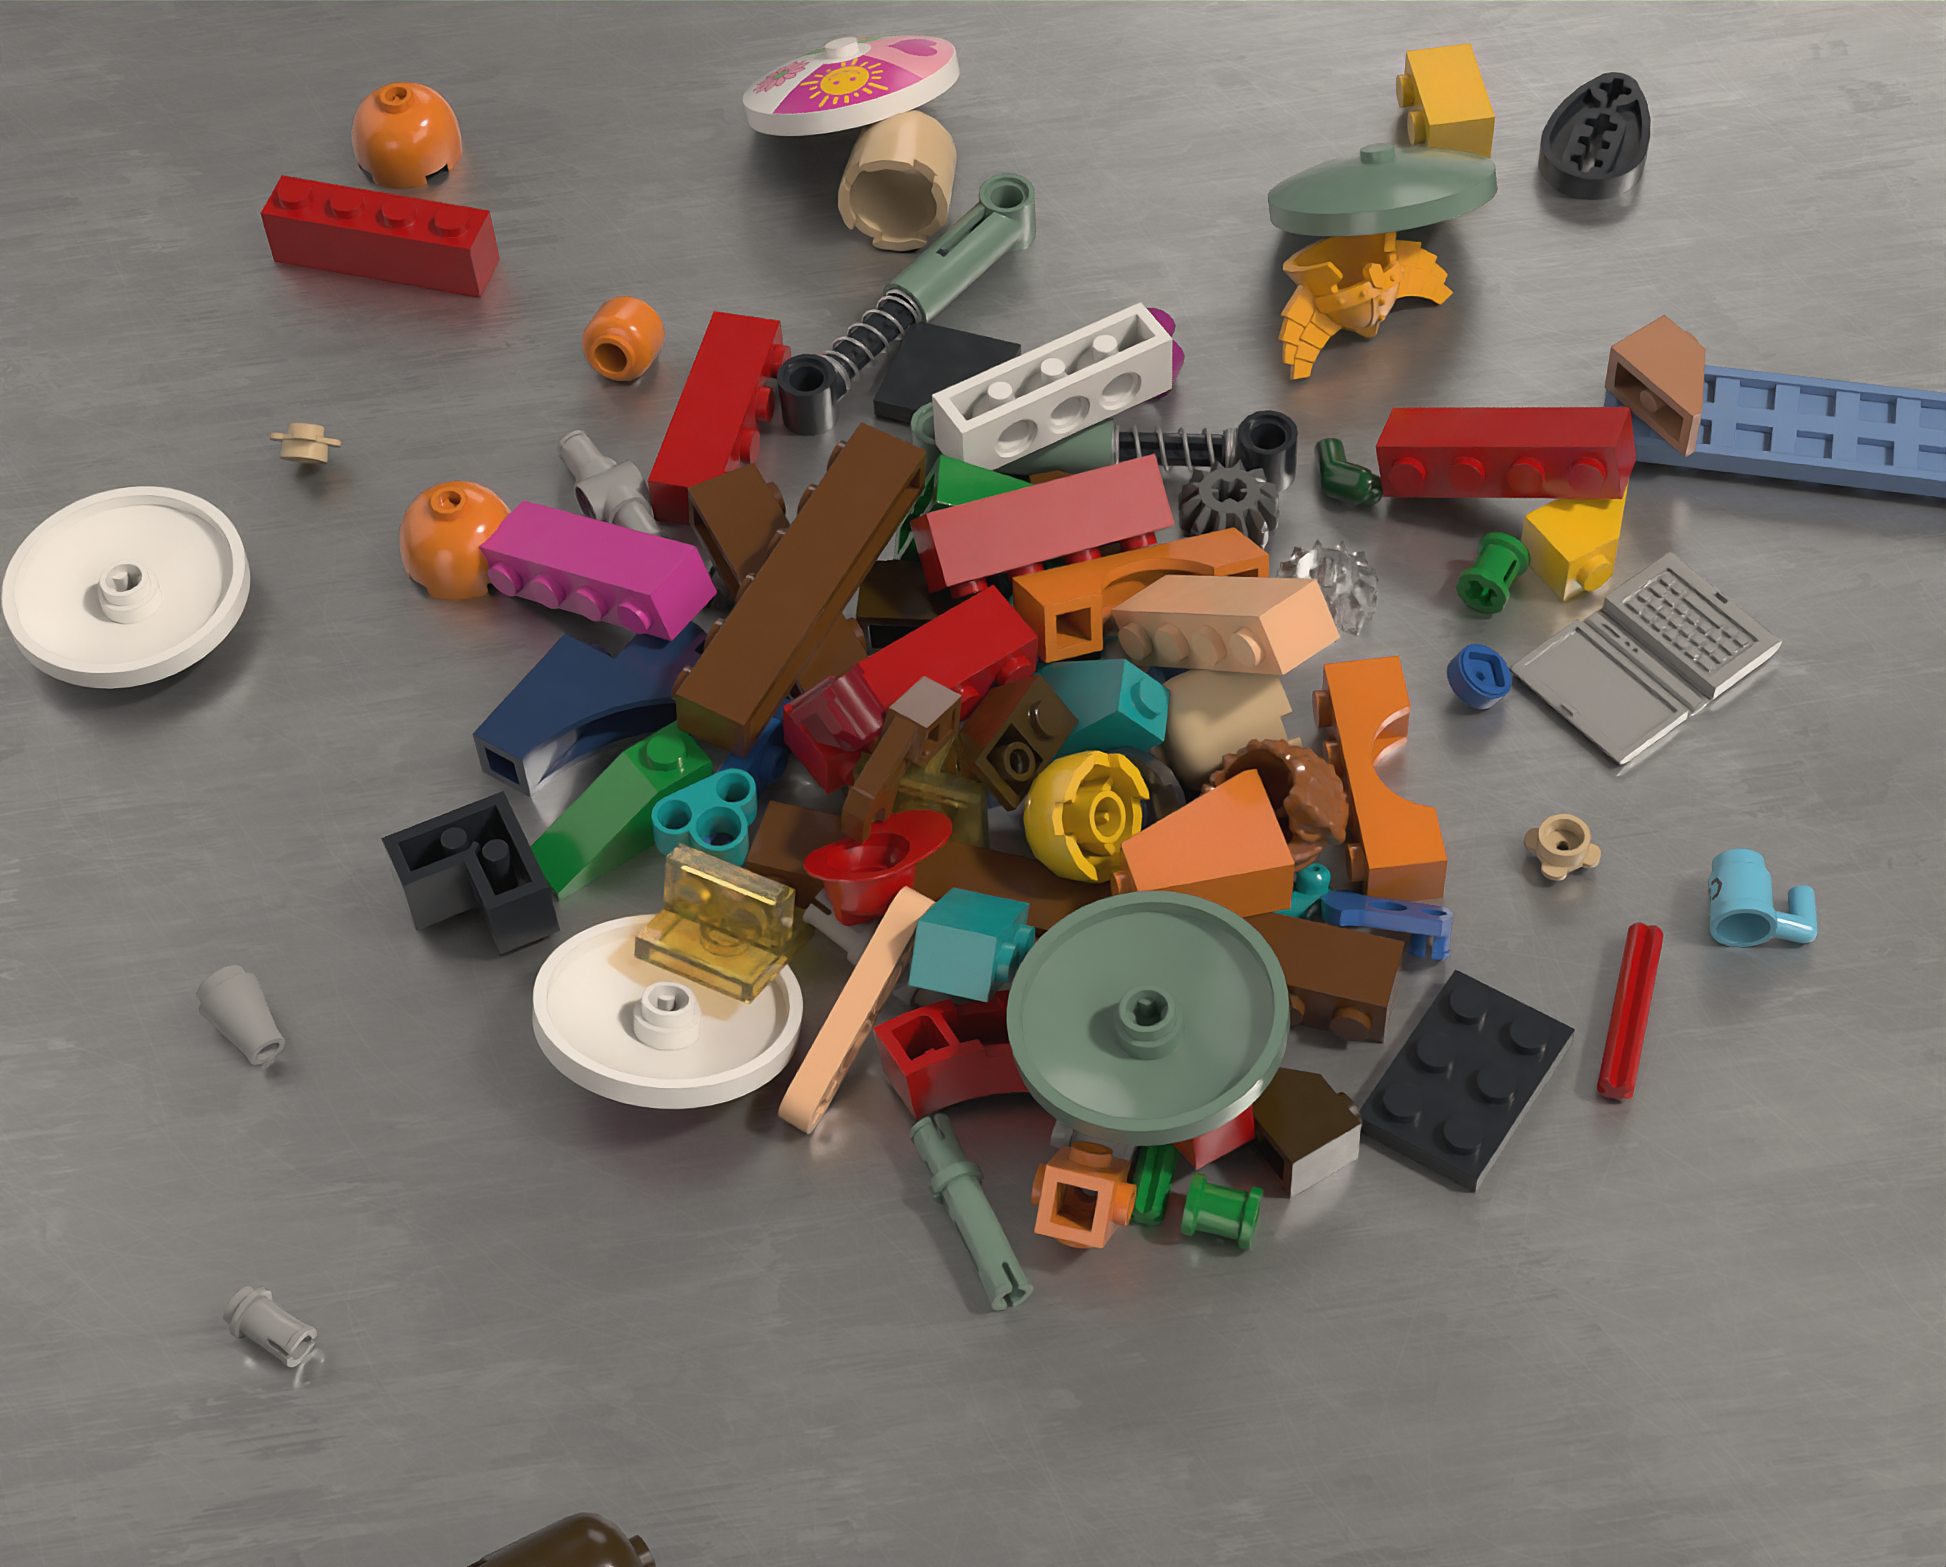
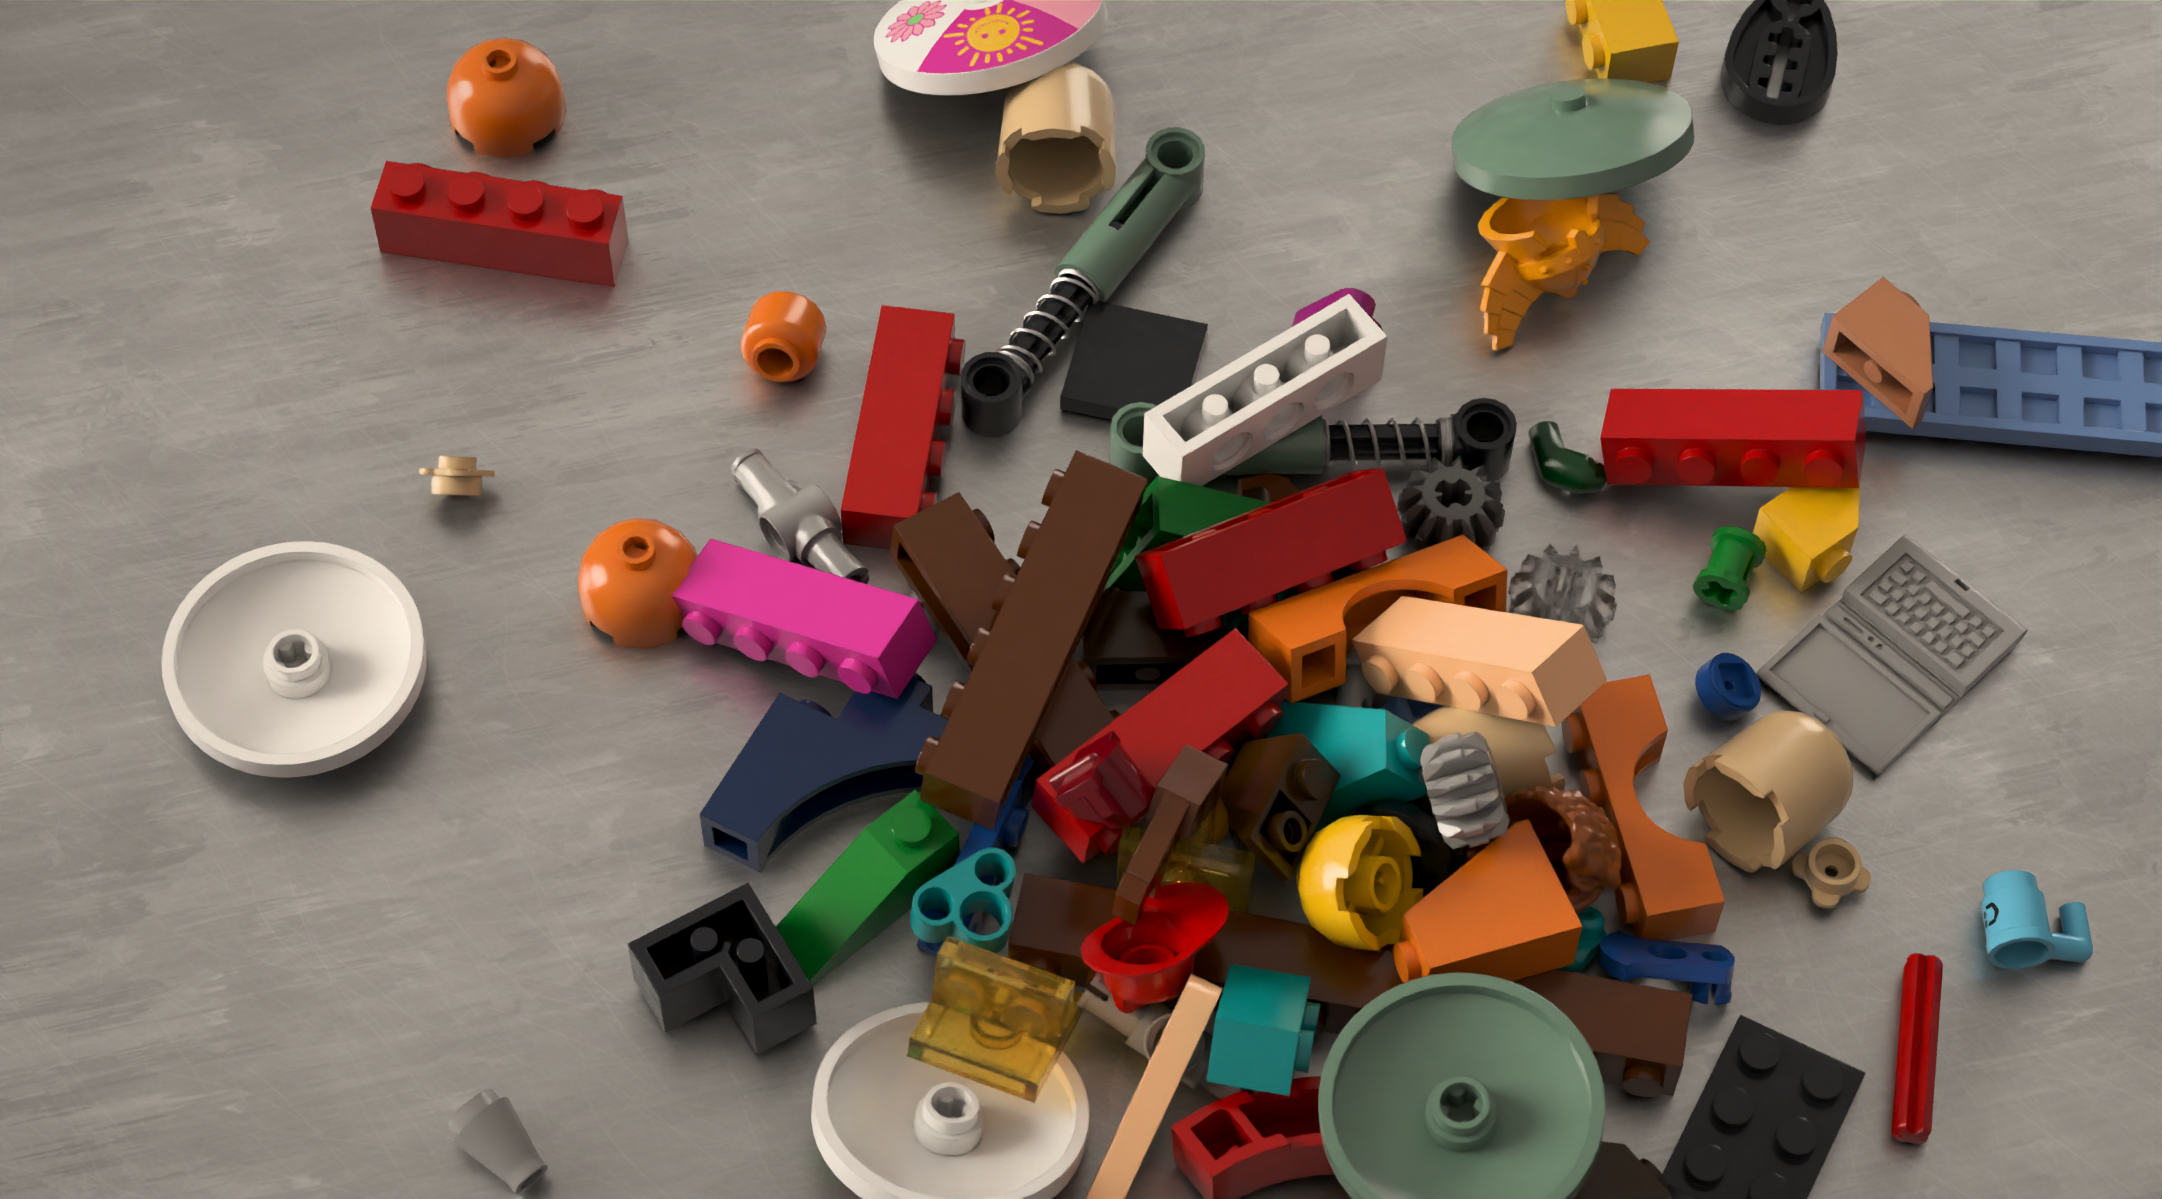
camera: 10 degrees left, 5 degrees up
none -> light grey gear [1420,731,1510,849]
none -> tan cylinder [1683,710,1853,873]

